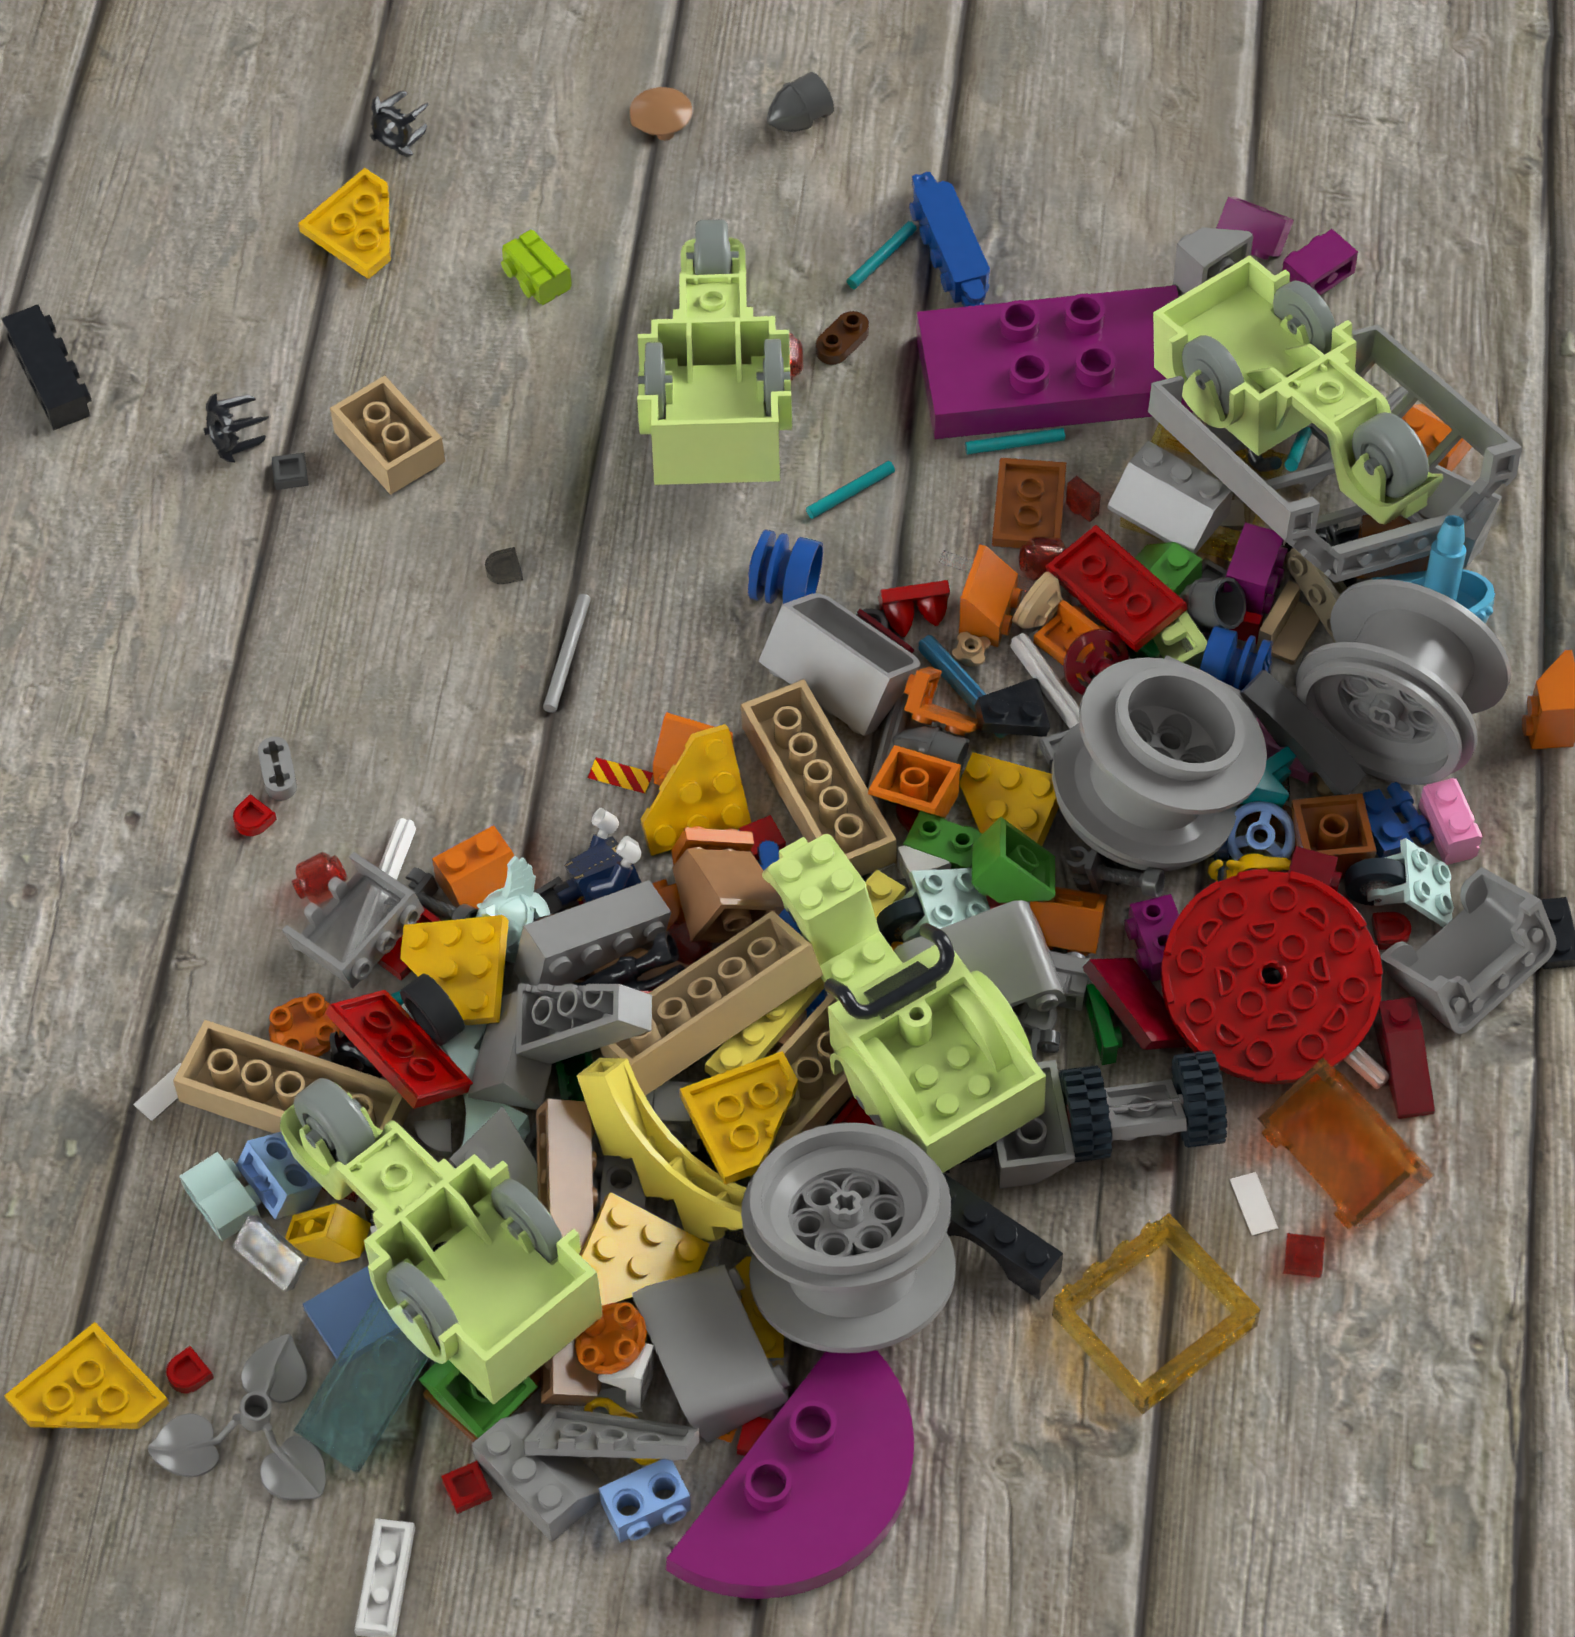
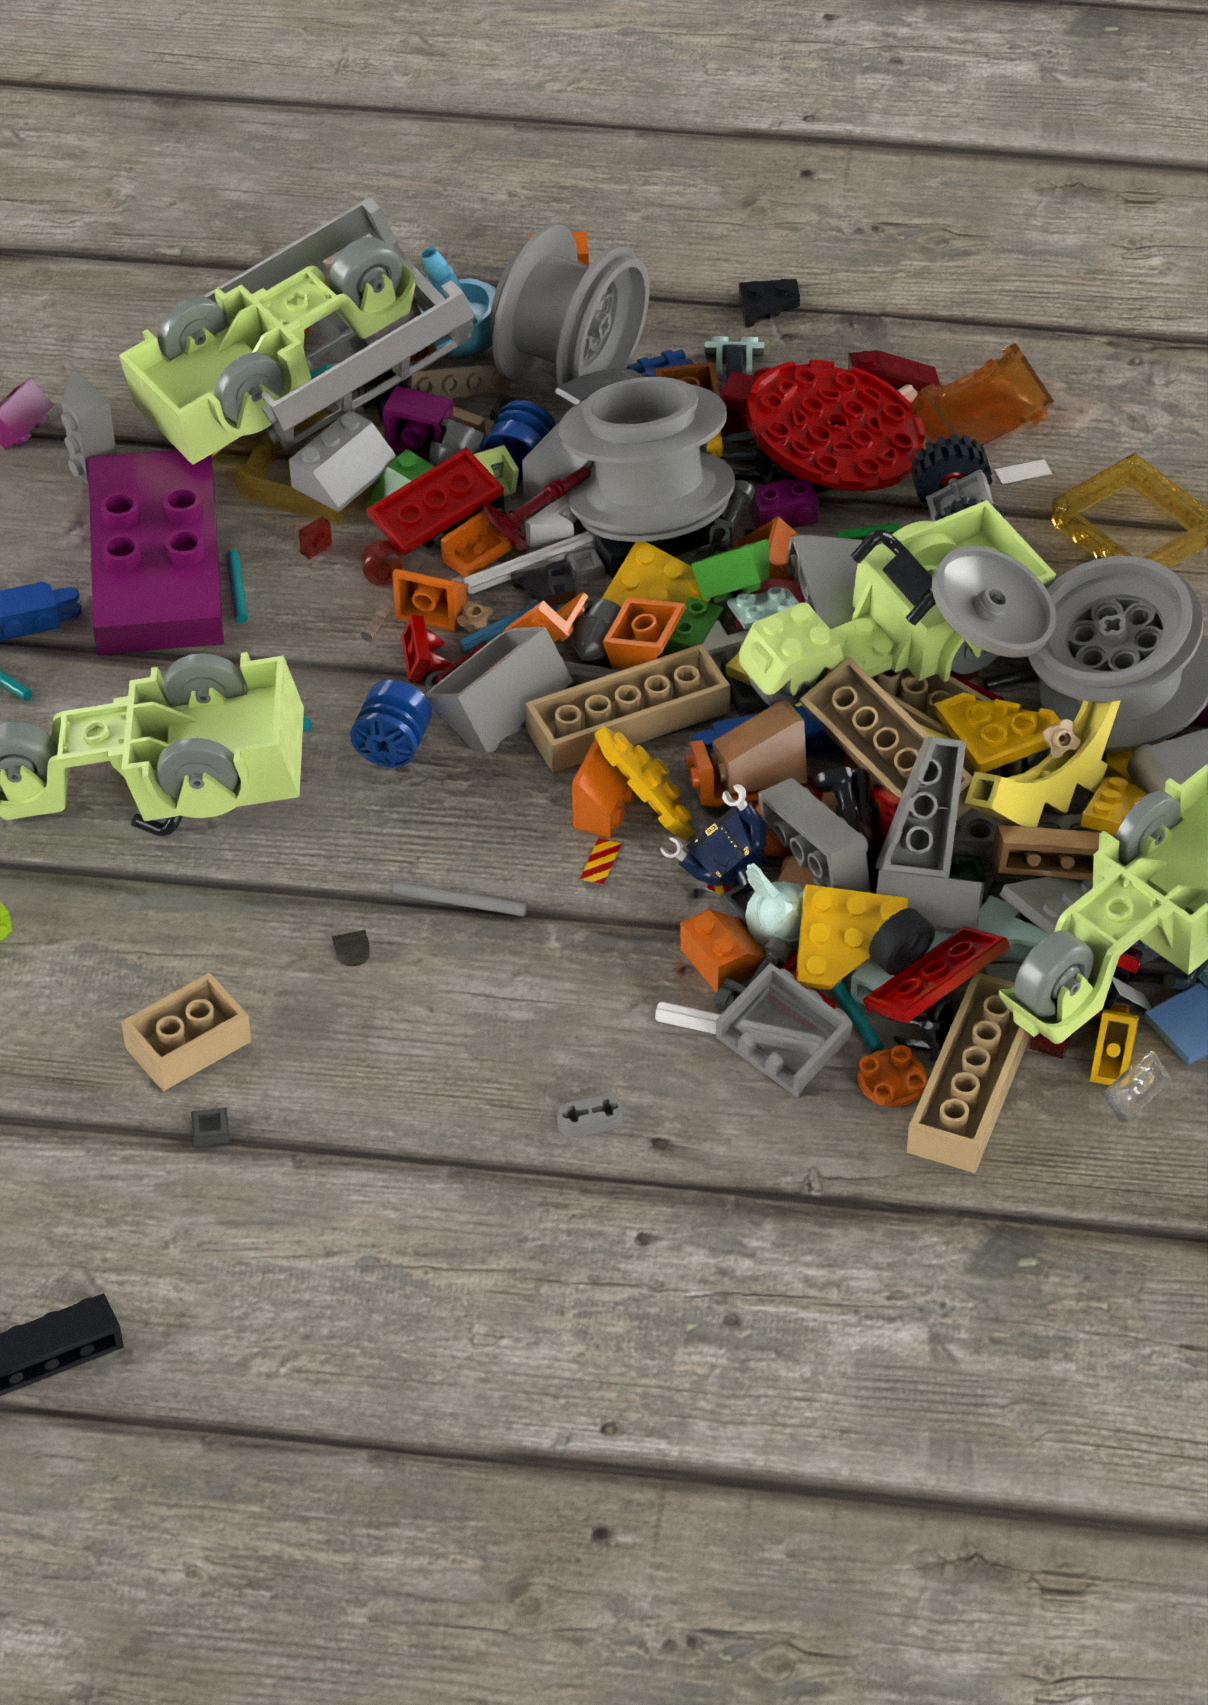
camera: 90 degrees left, 10 degrees down
white sticker [133,1063,182,1121] -> none
light aqua brick [179,1152,261,1241] -> none
black piece [203,394,269,463] -> none
red tile [233,794,277,836] -> none
light blue brick [236,1132,322,1220] -> none
clear red head [292,852,348,905] -> none
red tile [739,815,786,860] -> none
reddish brown plate [816,311,869,365] -> none
dark orange plate [992,457,1067,551] -> none
tan piece [1012,571,1063,629] -> none
dark red tile [1082,958,1188,1050] -> none
magenta brick [1282,229,1358,296] -> none
clear red plate [1283,1233,1325,1278] -> none
light grey windscreen [1380,867,1556,1034] -> none
bright pink brick [1418,778,1482,865] -> none
none -> light grey dish [932,546,1056,658]
none -> tan plate [1043,719,1080,758]

